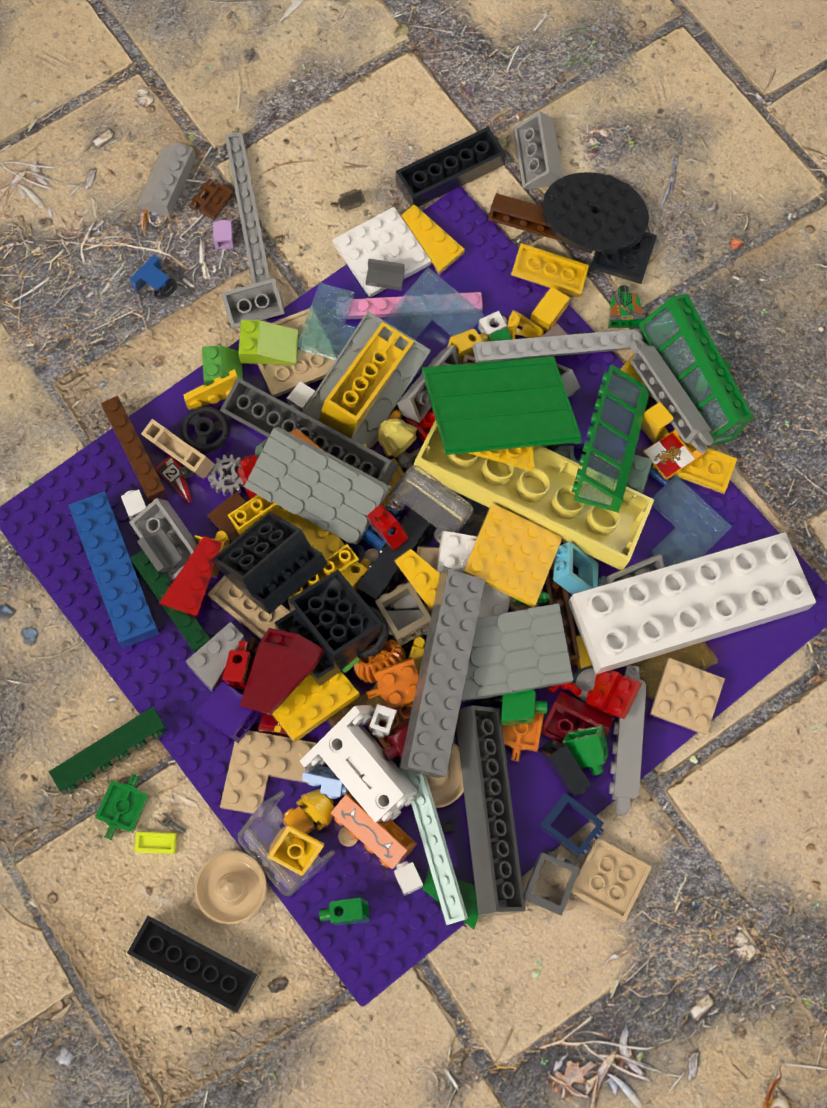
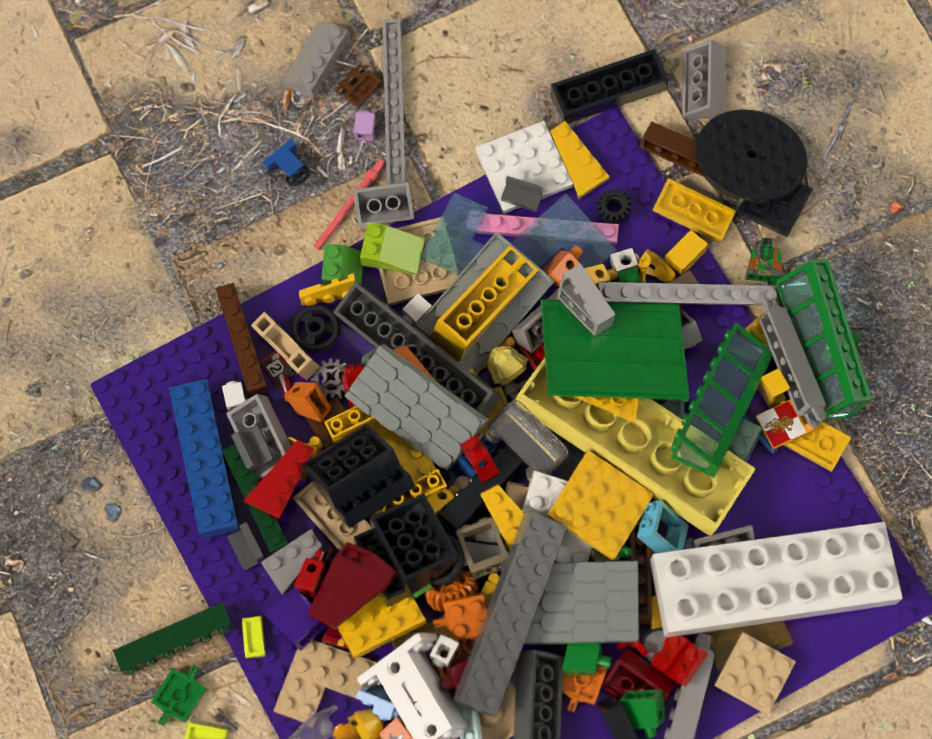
camera: 15 degrees right, 0 degrees up
clear smoke brick [338,189,365,211] -> none
clear light blue plate [651,475,732,567] -> none
none -> dark grey panel [228,522,265,571]
none -> neon yellow tile [242,616,266,659]
none -> orange torso [284,382,332,422]
none -> coral bar [314,159,385,250]
none -> orange torso [542,245,584,286]
none -> light grey wedge [557,264,615,336]
none -> black tyre [597,188,631,224]

